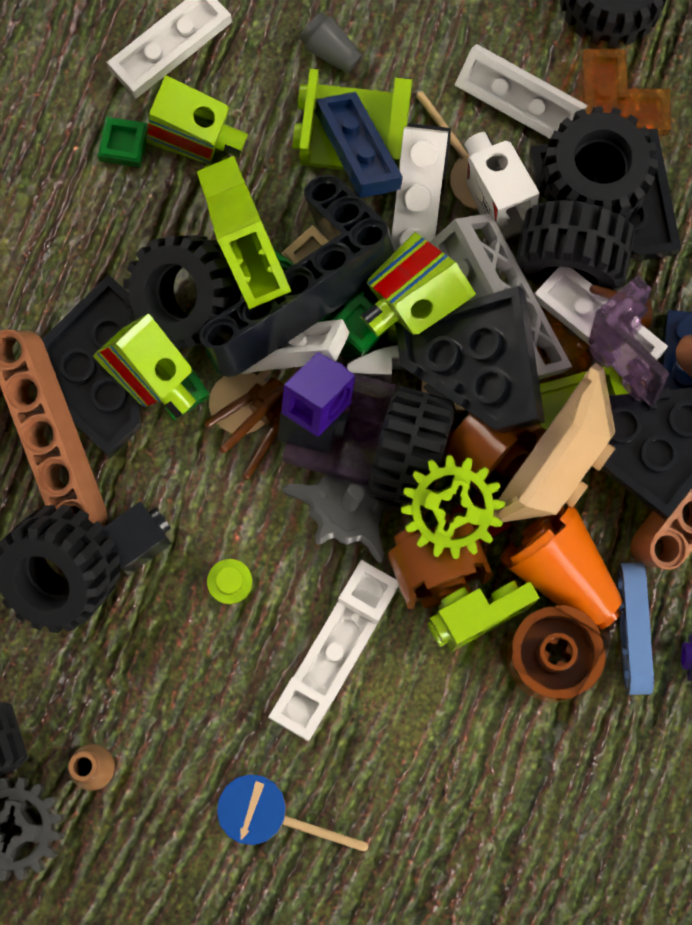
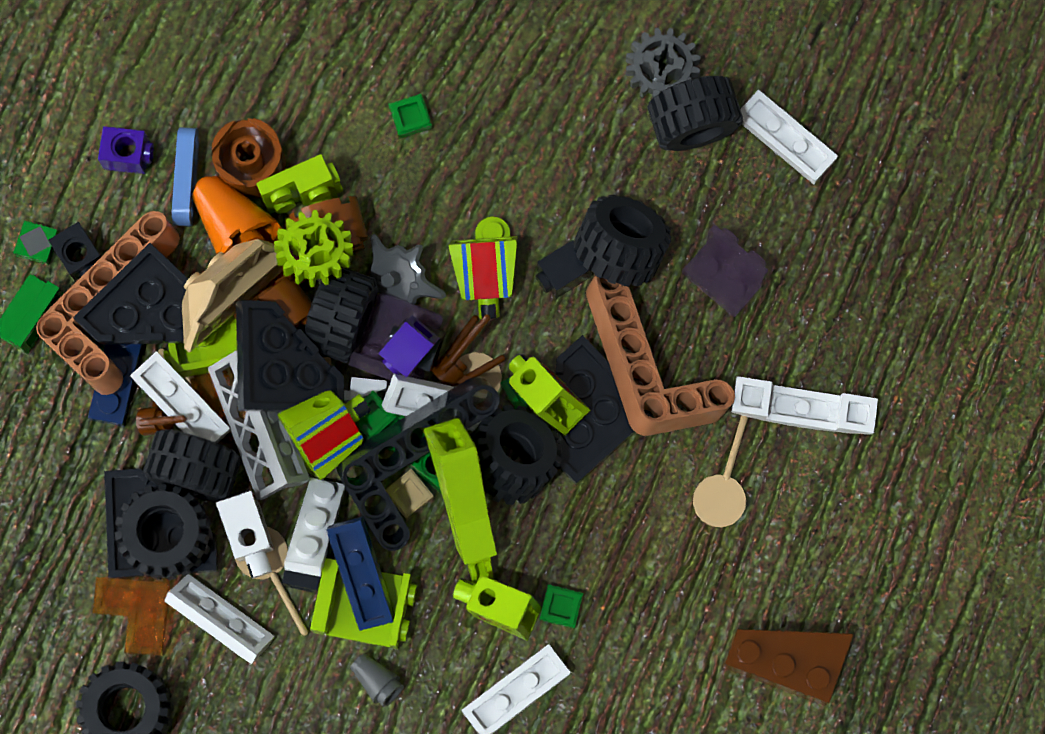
camera: 175 degrees left, 0 degrees up
medium nougat cone [68,744,115,791] -> none
blue piece [217,774,368,851] -> none
white slope [268,560,399,742] -> none
clear purple bracket [588,276,669,406] -> none
none -> green tile [389,94,432,139]
none -> torso [449,236,518,319]

